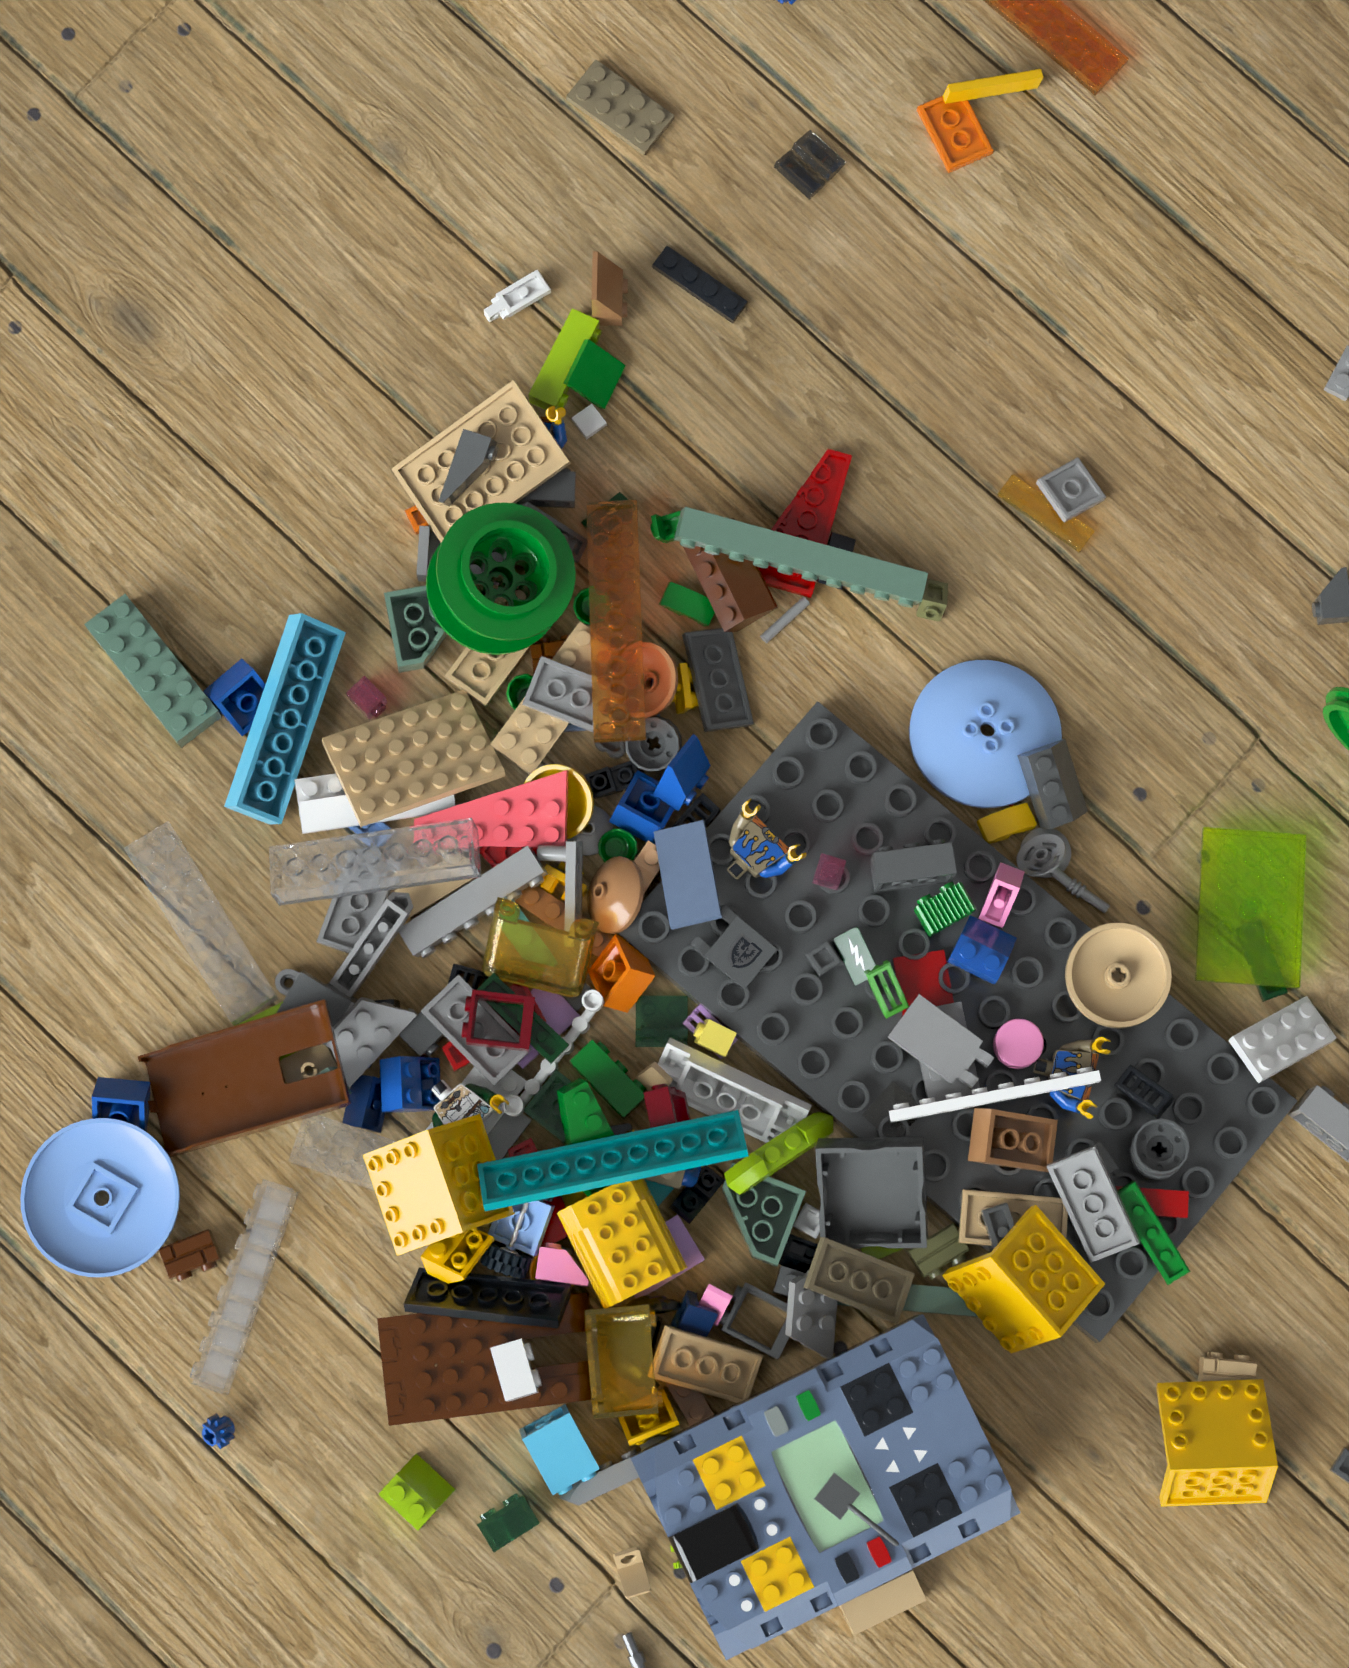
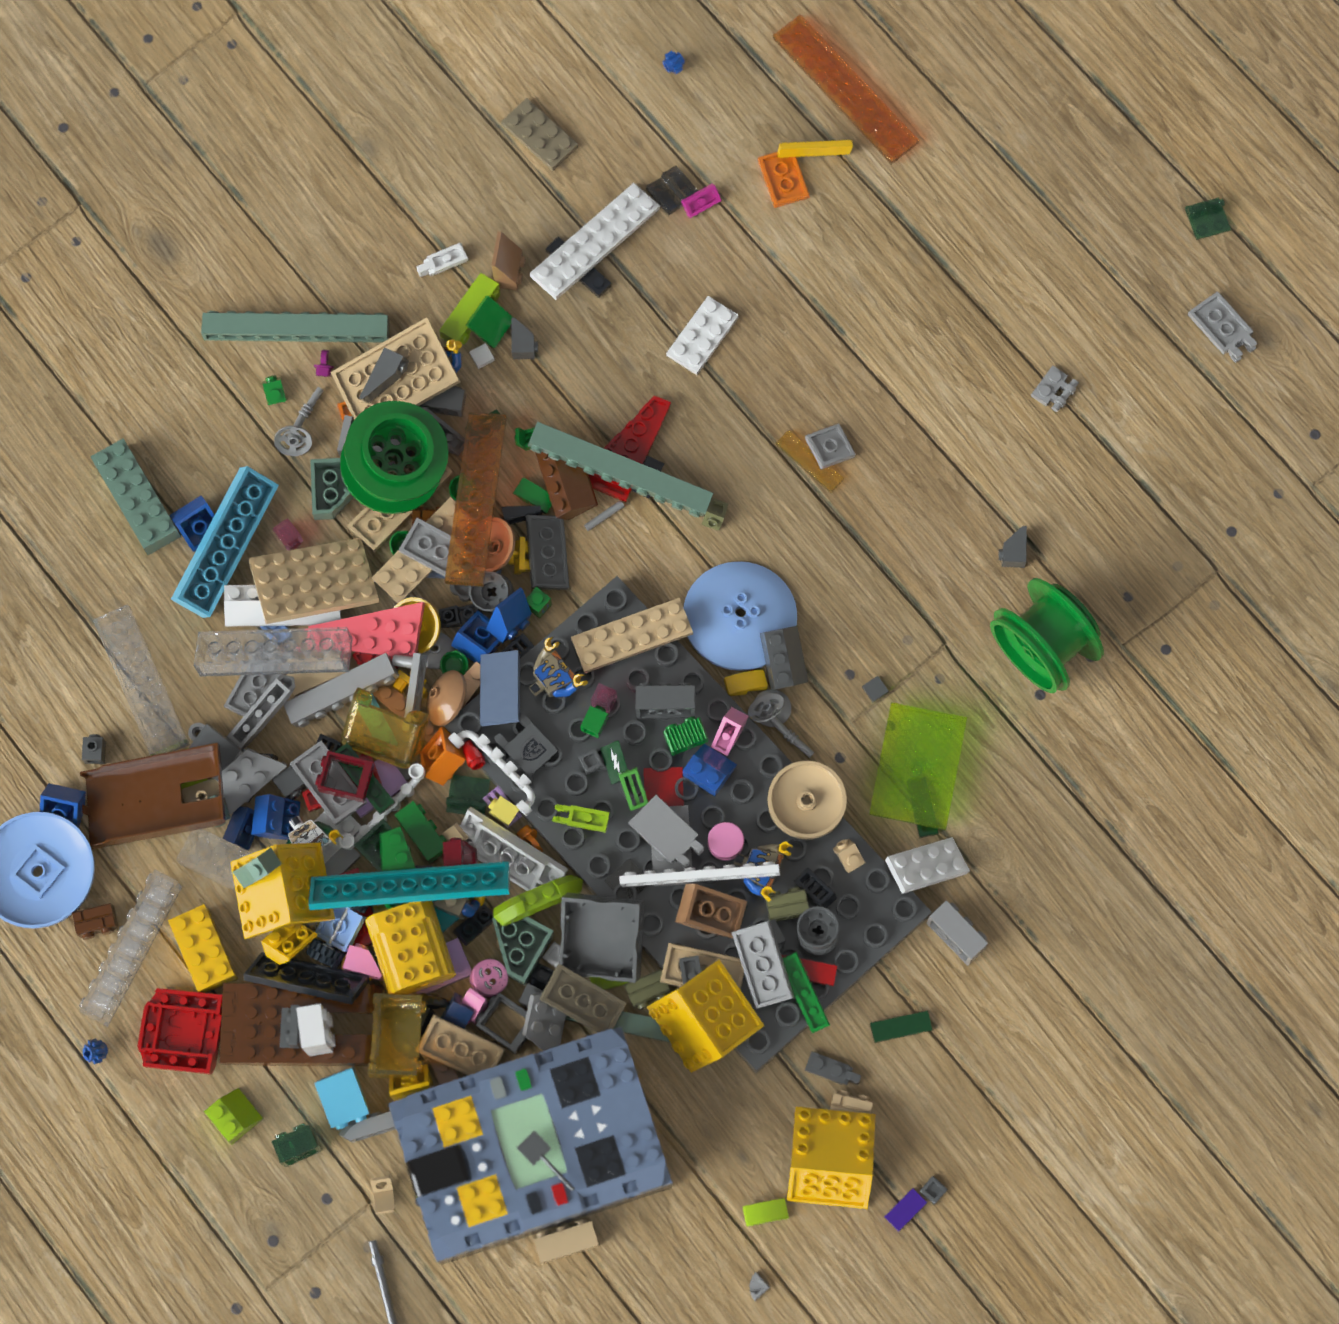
camera: 15 degrees right, 5 degrees down
none -> dark grey brick [82,734,106,764]
none -> red wedge [137,988,223,1075]
none -> yellow brick [168,904,238,993]
none -> sand green brick [201,311,390,343]
none -> sand green slope [233,848,282,888]
none -> green bracket [262,375,286,406]
none -> light grey dish [274,387,324,456]
none -> dark grey bracket [280,1005,301,1048]
none -> magenta piece [314,349,334,377]
none -> white bar [448,730,535,816]
none -> red cone [461,740,486,770]
none -> bright pink head [470,959,508,997]
none -> black slope [501,506,542,525]
none -> dark grey slope [512,318,538,359]
none -> orange piece [516,825,543,852]
none -> green brick [526,587,552,619]
none -> white plate [530,183,660,300]
none -> lime hinge [552,804,610,833]
none -> tan plate [571,598,693,674]
none -> green brick [580,706,609,739]
none -> white plate [666,296,739,375]
none -> dark pink plate [681,183,722,218]
none -> lime slope [742,1198,789,1227]
none -> light grey tile [749,1272,770,1301]
none -> olive brick [765,887,809,922]
none -> dark grey hinge [805,1051,861,1085]
none -> tan bracket [833,839,865,873]
none -> dark grey tile [862,676,889,703]
none -> dark green tile [870,1011,933,1043]
none -> dark purple tile [884,1188,927,1232]

